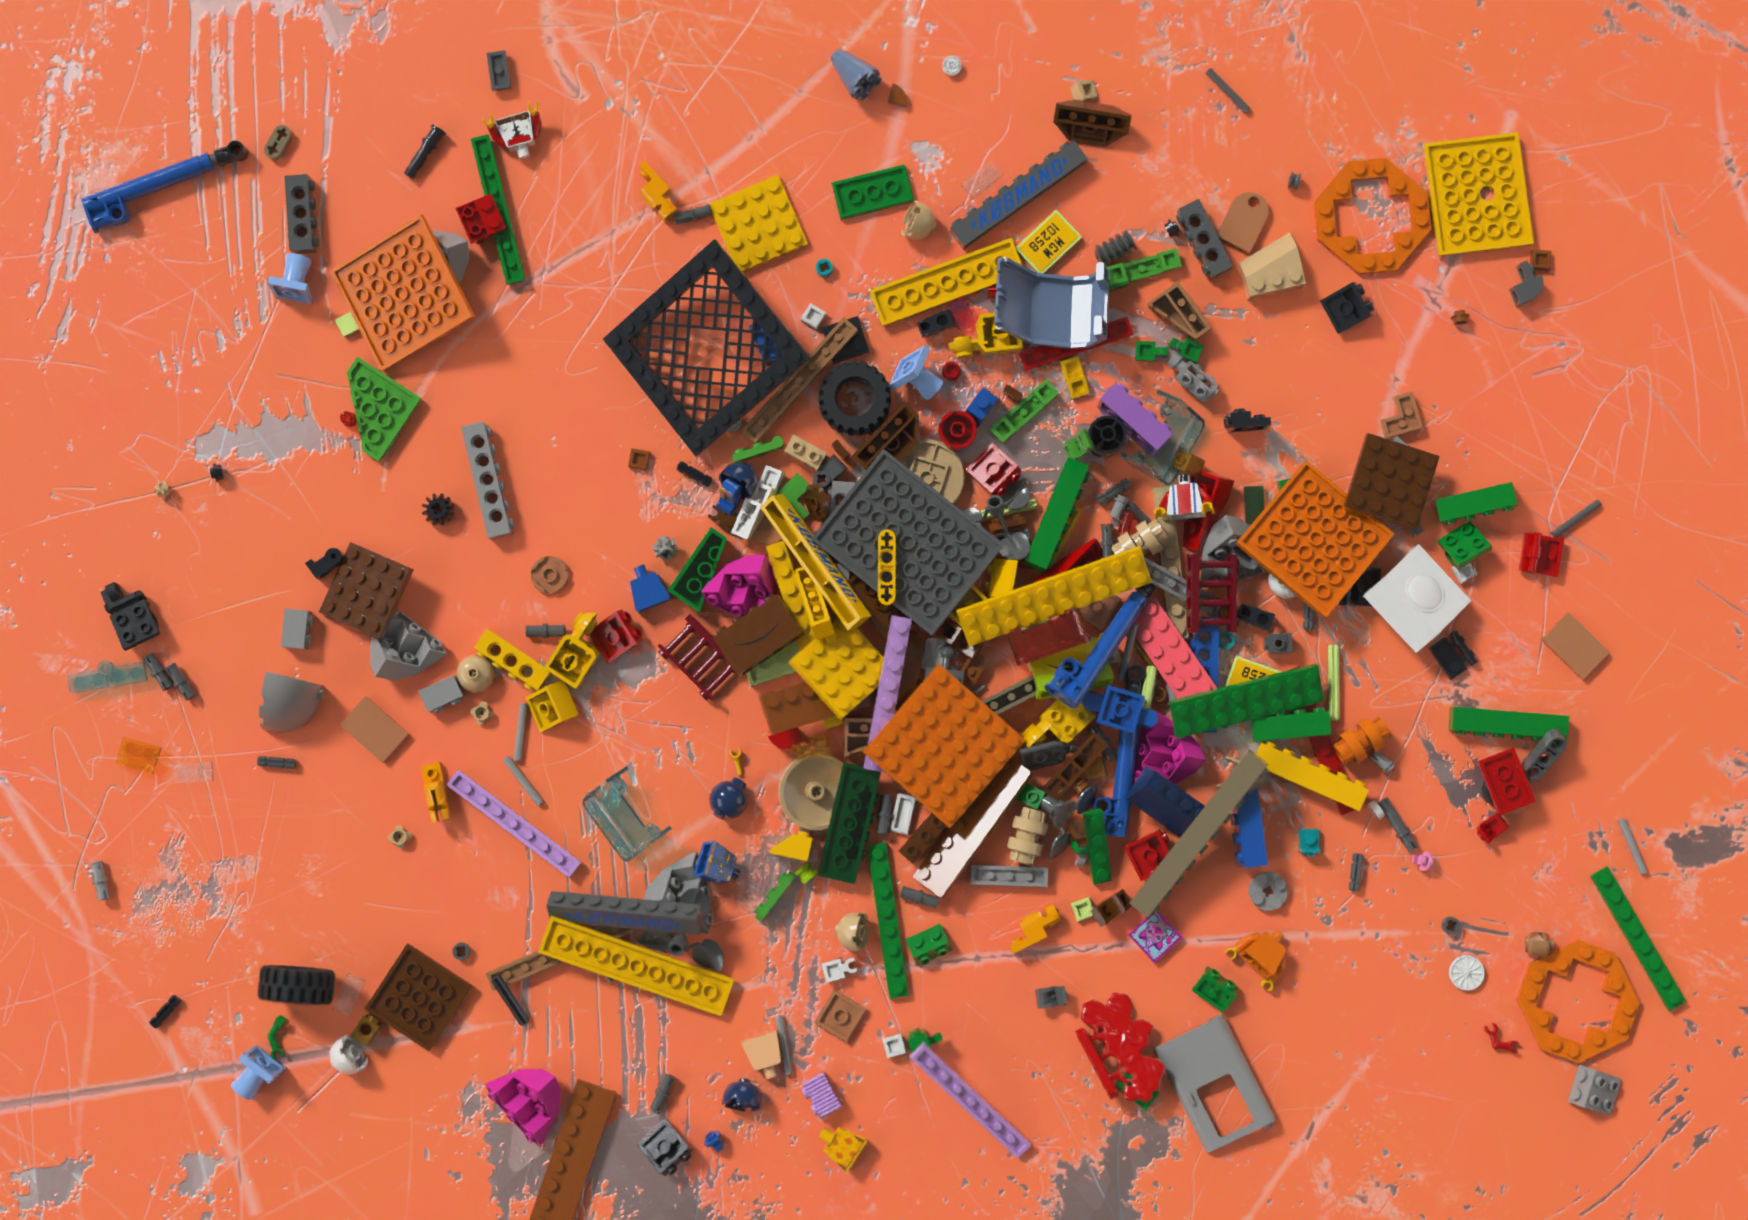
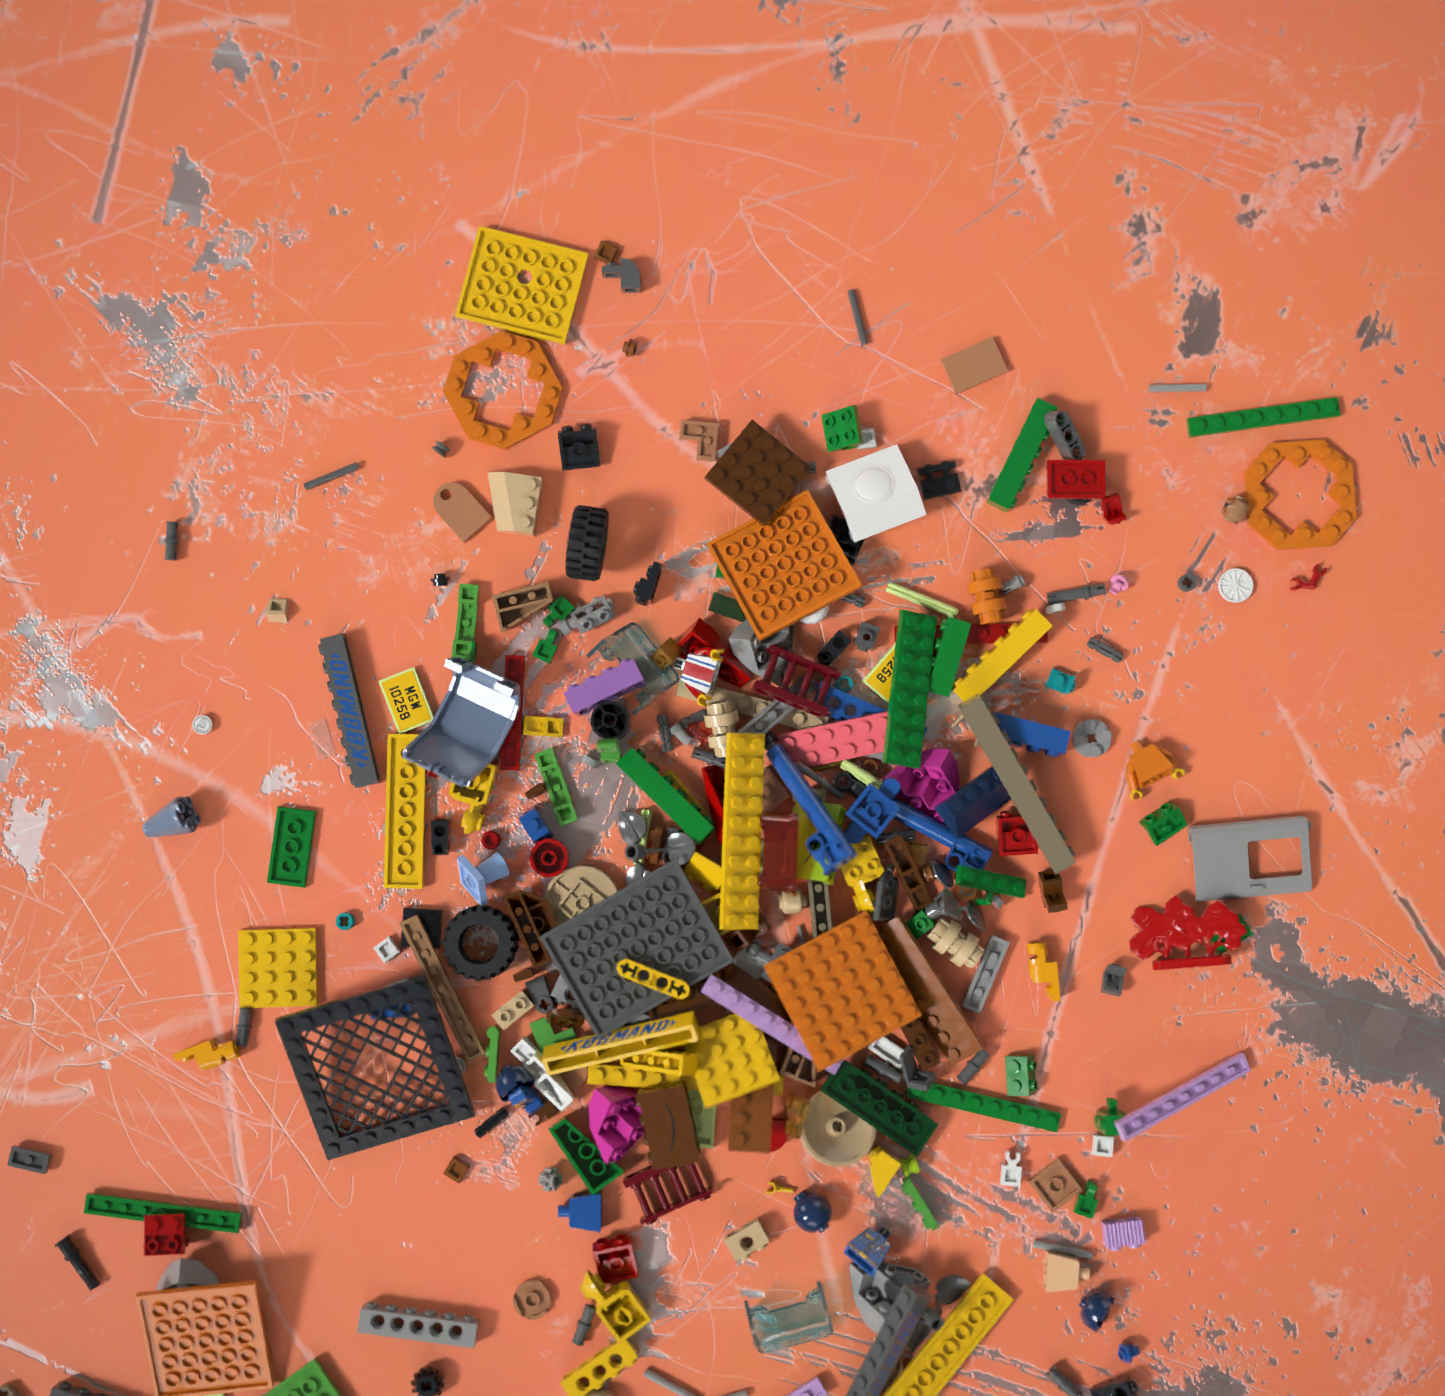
camera: 65 degrees left, 0 degrees up
torso [482,101,542,159] -> none
yellow slope [525,680,579,733] -> none
torso [818,1126,867,1172] -> none
tan cylinder [835,912,869,952] -> none
dark orange tile [888,83,907,107] -> none
tan cylinder [901,200,936,240] -> none
clear pink bracket [948,298,976,330] -> none
dark orange plate [960,654,986,689] -> none
plate [966,443,1022,496] -> none
reddish brown wedge [1053,100,1132,146] -> none
yellowish green tile [1071,897,1093,922] -> none
dark grey piece [1094,230,1137,265] -> none
tile [1128,911,1183,963] -> none
dark grey brick [1176,199,1233,280] -> none
green wedge [1435,482,1517,525] -> none
red plate [1518,532,1564,577] -> none
light grey bracket [1568,1064,1621,1115] -> none
none -> black tyre [565,505,609,581]
none -> light grey tile [581,753,600,768]
none -> tan brick [724,1217,769,1261]
none -> tan head [778,888,806,914]
none -> dark grey bracket [899,1046,937,1092]
none -> green plate [1073,1180,1099,1219]

